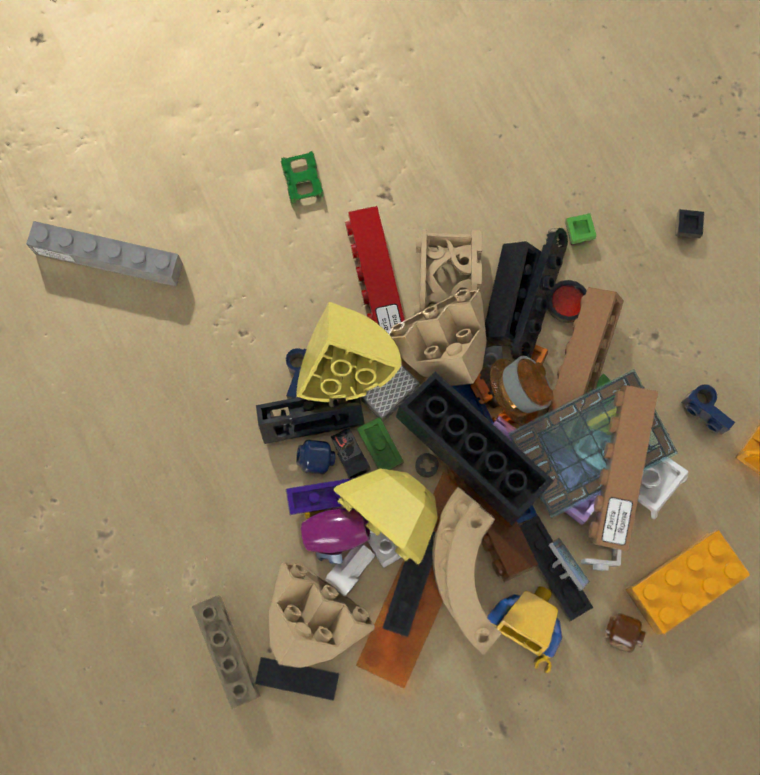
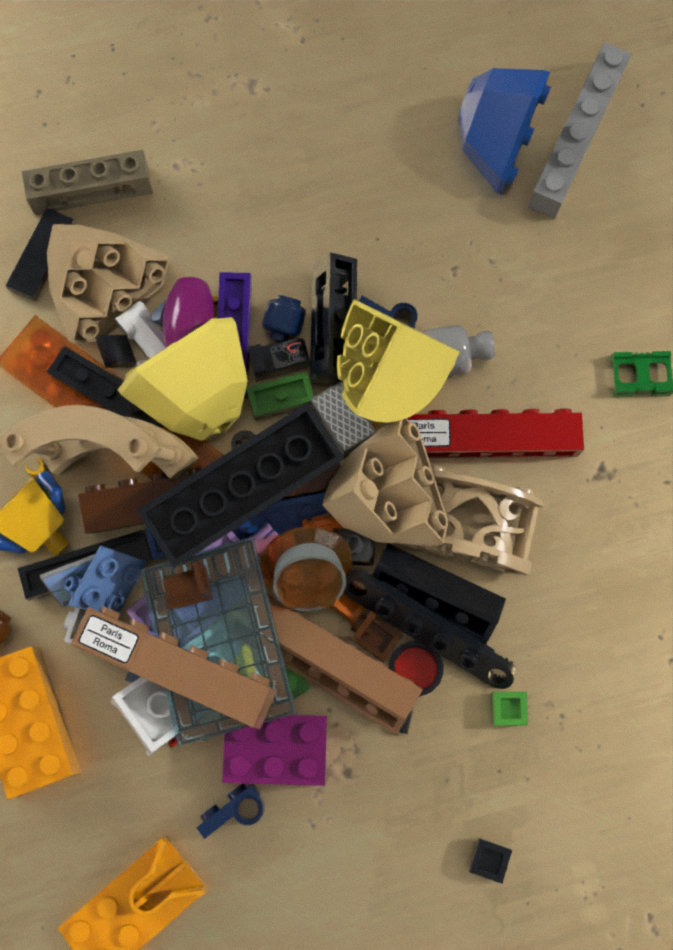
camera: 100 degrees right, 0 degrees up
none -> medium blue hinge [64,545,147,613]
none -> black tile [96,335,136,368]
none -> reddish brown bracket [163,561,213,610]
none -> magenta brick [222,715,327,786]
none -> reddish brown bracket [350,611,403,663]
none -> light grey piece [422,325,495,378]
none -> blue brick [458,68,551,194]

